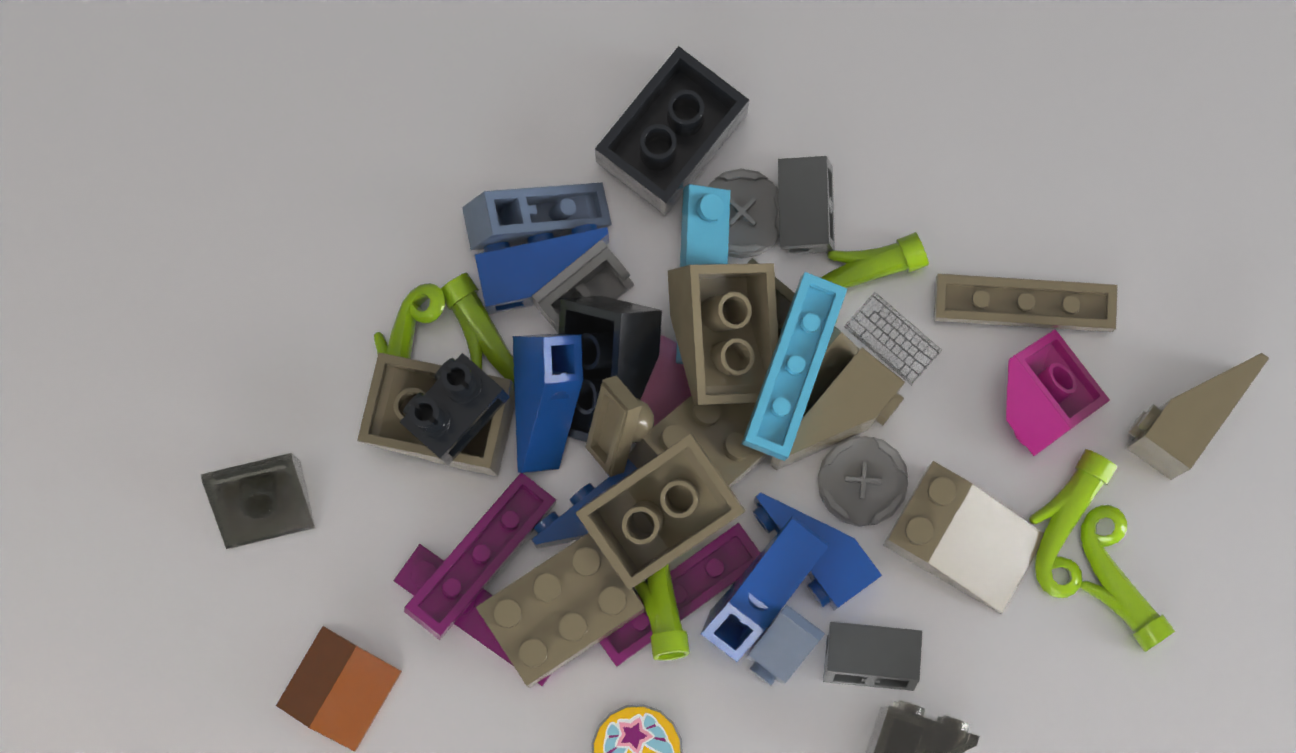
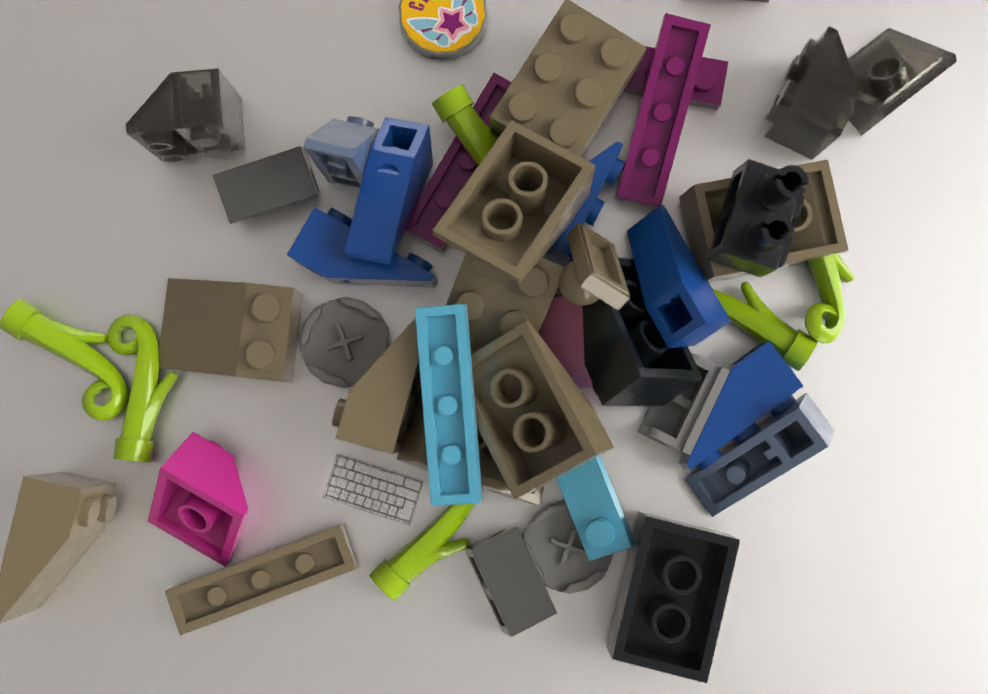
camera: 160 degrees right, 5 degrees up
none -> clear smoke slope [764,26,861,160]

